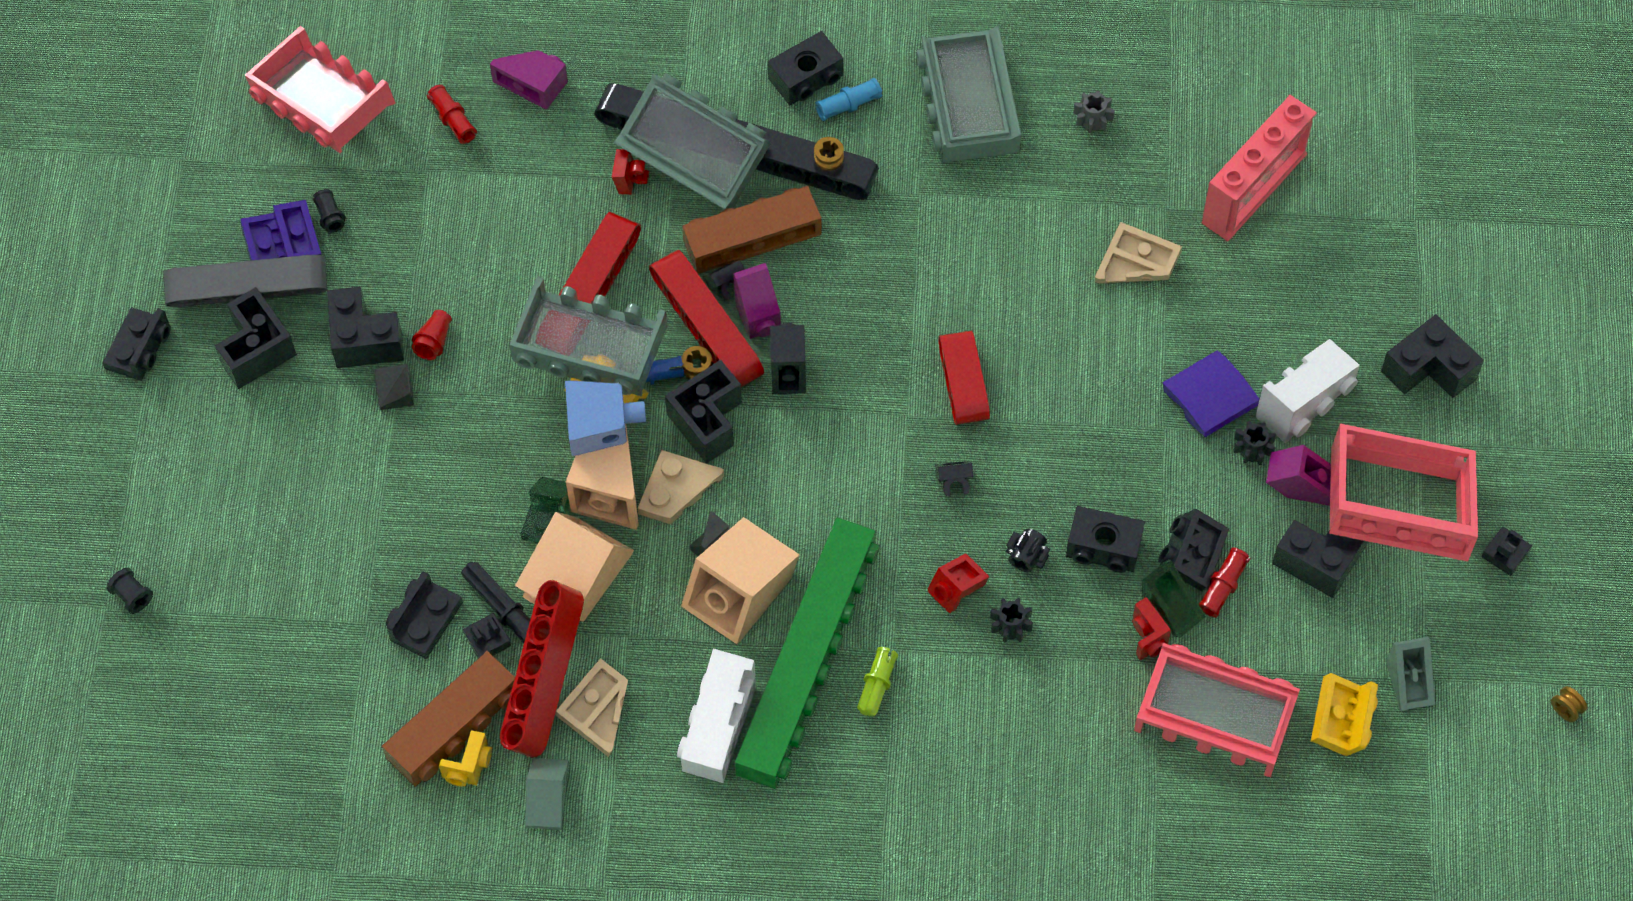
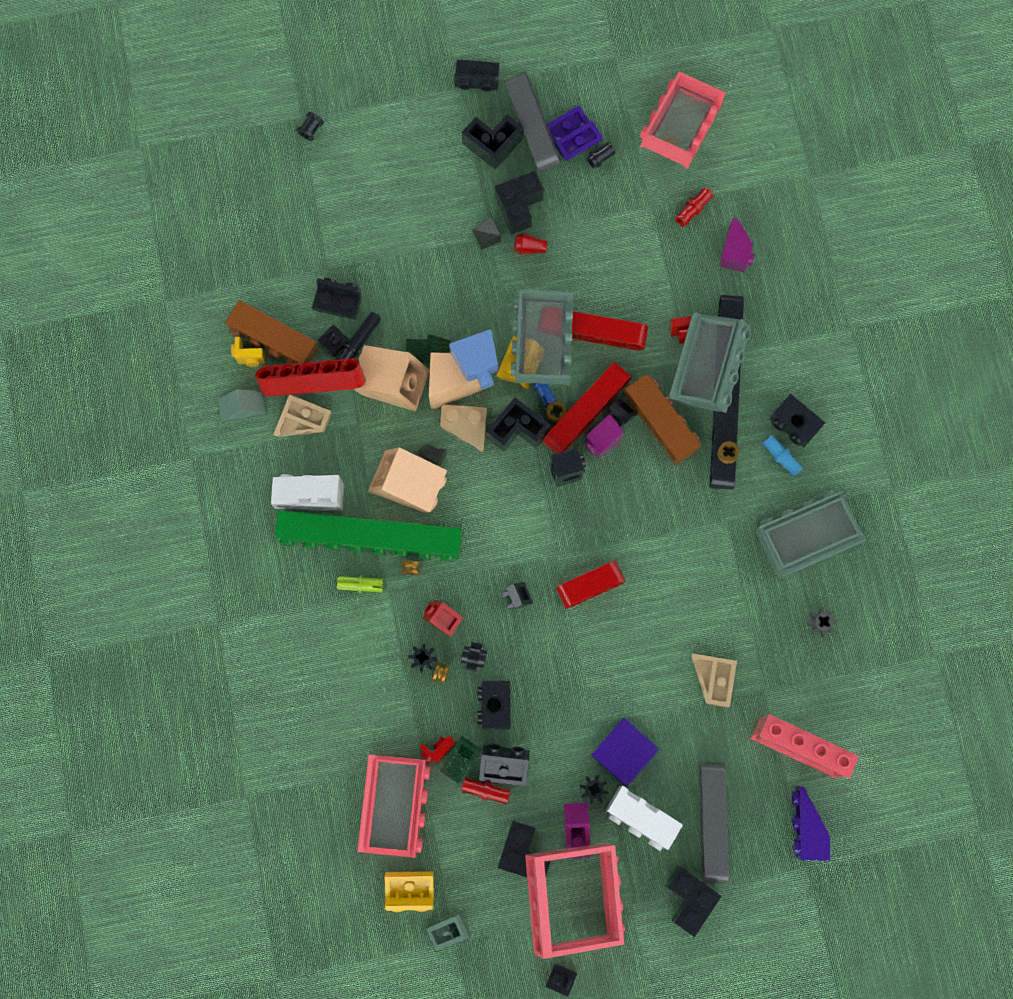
camera: 75 degrees right, 15 degrees up
none -> pearl gold bush [400,561,421,576]
none -> pearl gold bush [432,662,450,685]
none -> dark grey beam [699,763,729,883]
none -> dark purple slope [792,786,830,861]

